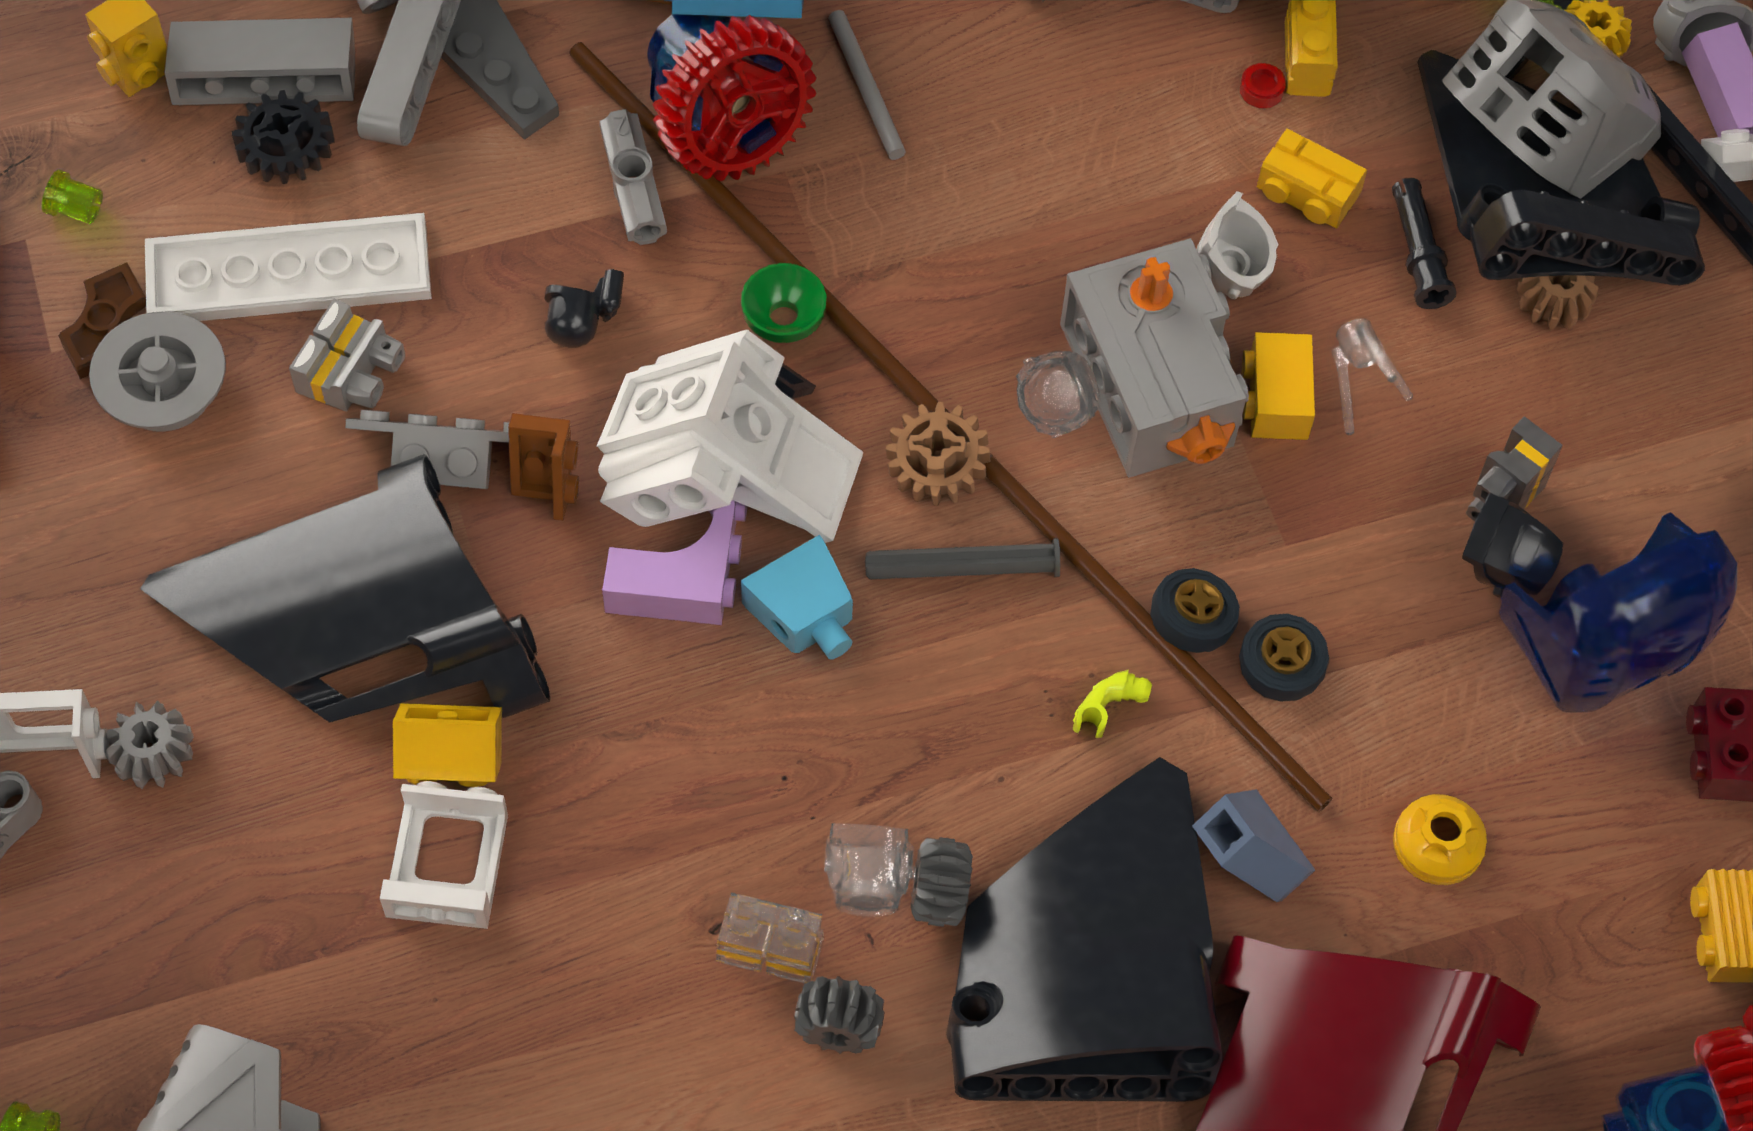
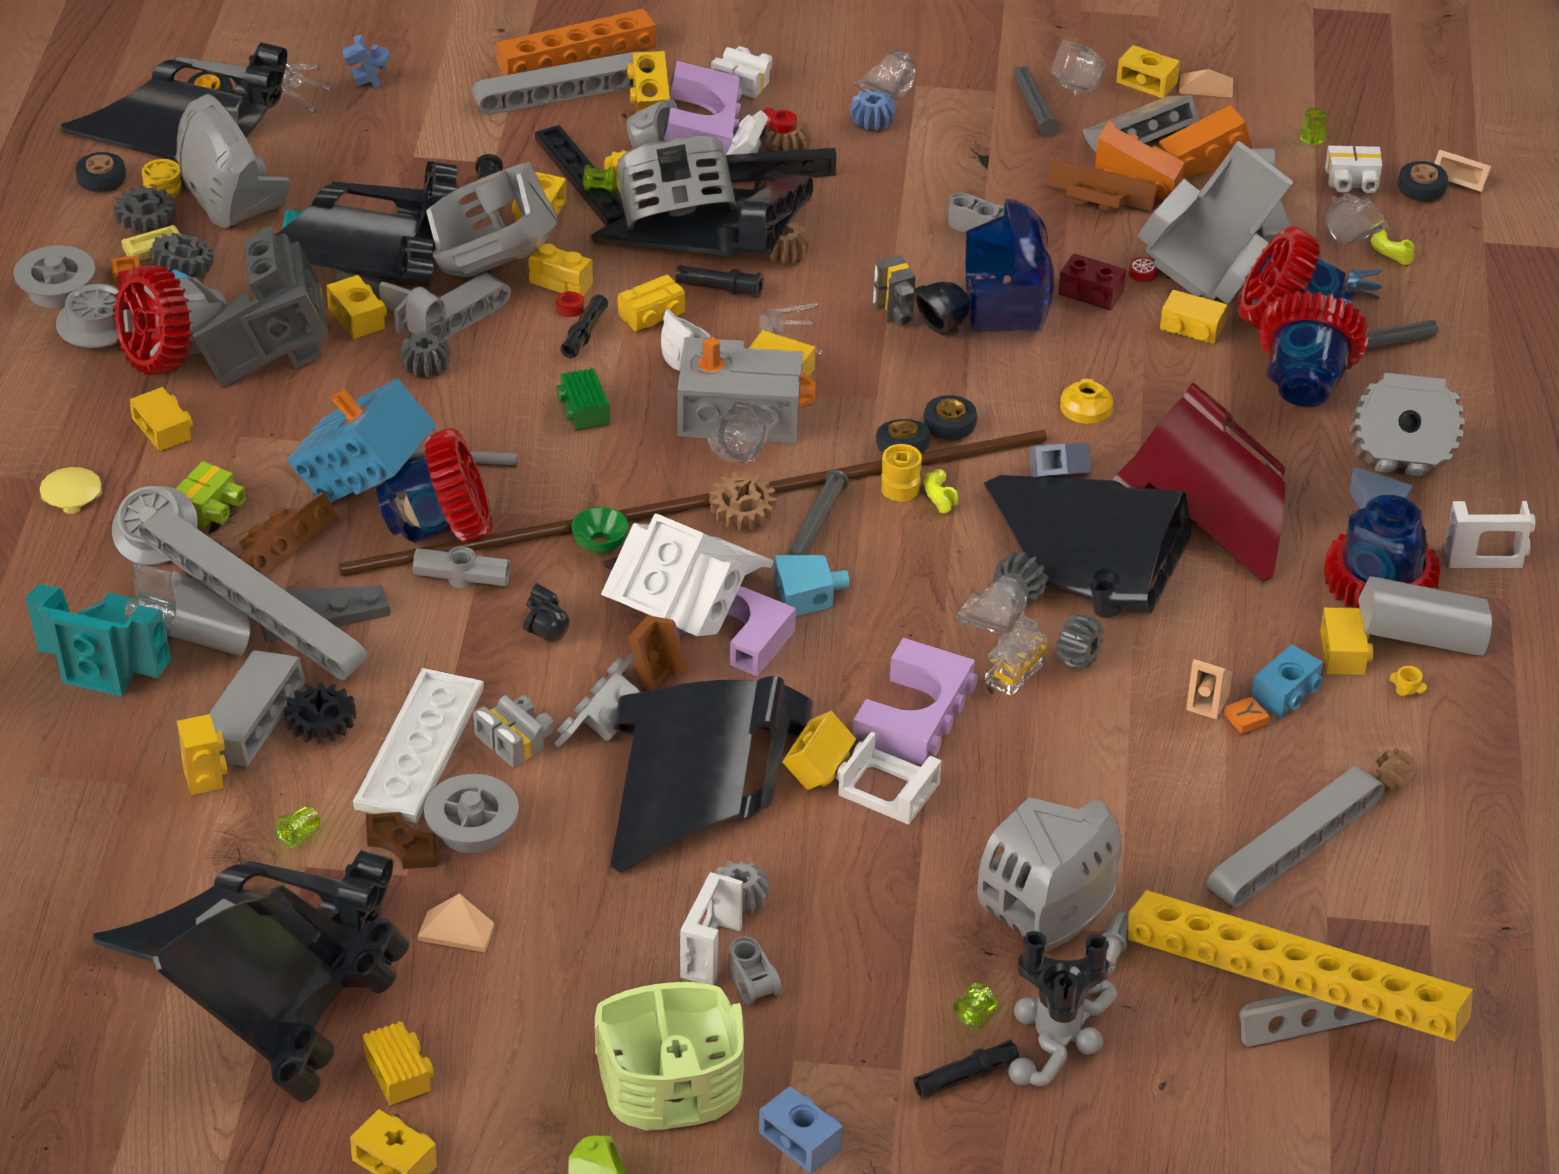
camera: 65 degrees left, 20 degrees down
none -> green brick [556,367,610,430]
none -> black pin [561,294,609,358]
none -> lavender arch [853,638,978,765]
none -> yellow wheel [881,444,922,502]

